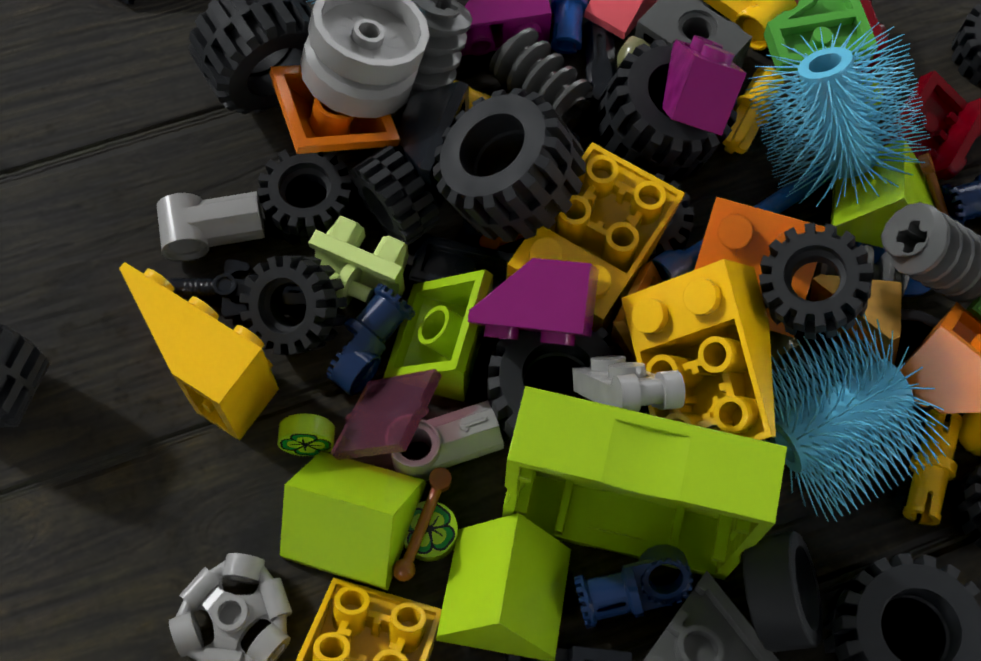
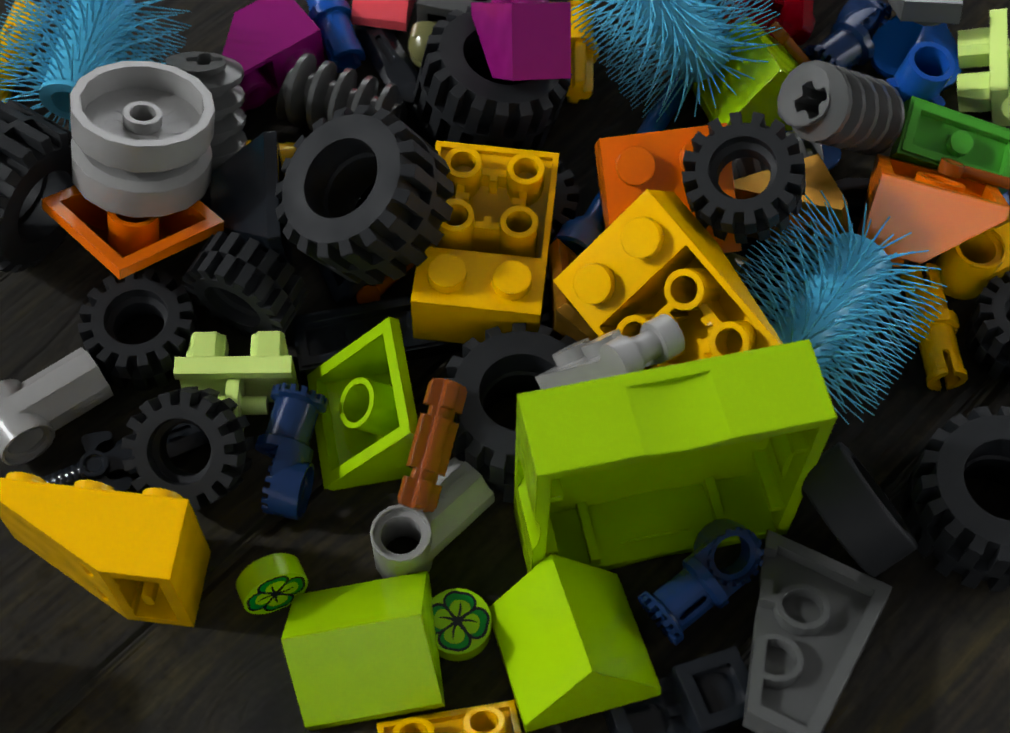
camera: 25 degrees left, 5 degrees down
clear pink piece [331,369,442,460] -> none
dark orange hinge [392,467,452,582] -> none
magenta slope [468,258,599,346] -> none
none -> dark orange axle [397,378,467,512]

